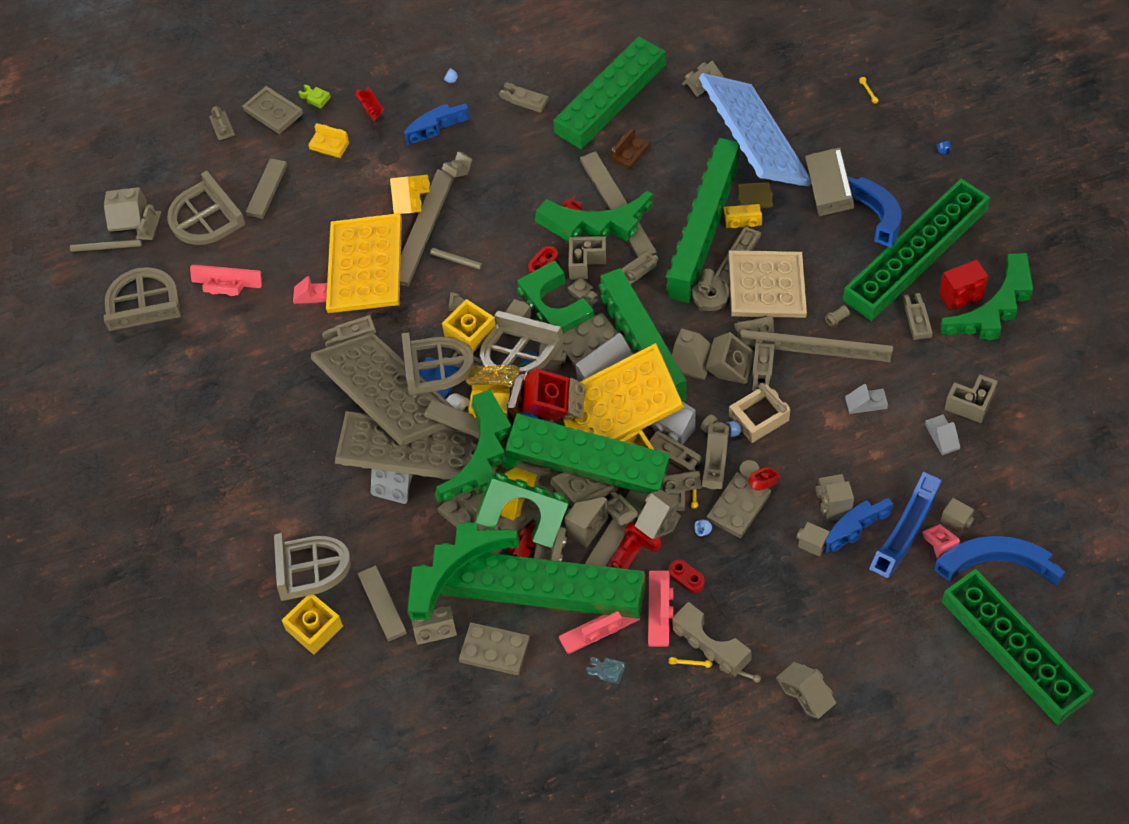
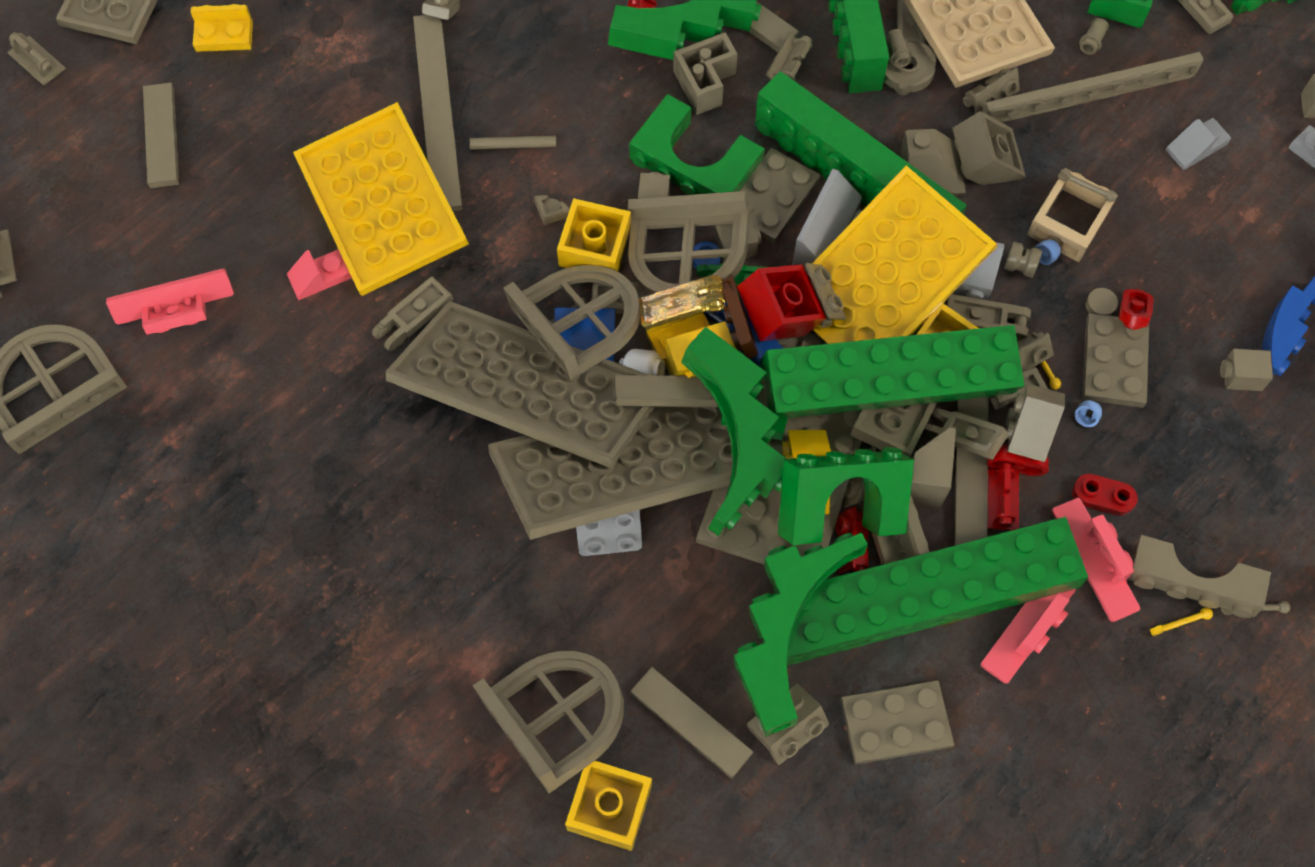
camera: 30 degrees left, 10 degrees up
dark tan window [167,171,246,245] -> none
yellow brick [390,175,430,214] -> none
red plate [528,246,558,273] -> none
dark tan plate [567,278,598,306] -> none
clear light blue plate [586,657,626,684] -> none
dark tan arch [702,424,729,489] -> none
dark tan hinge [752,343,775,391] -> none
dark tan brick [816,474,854,522] -> none

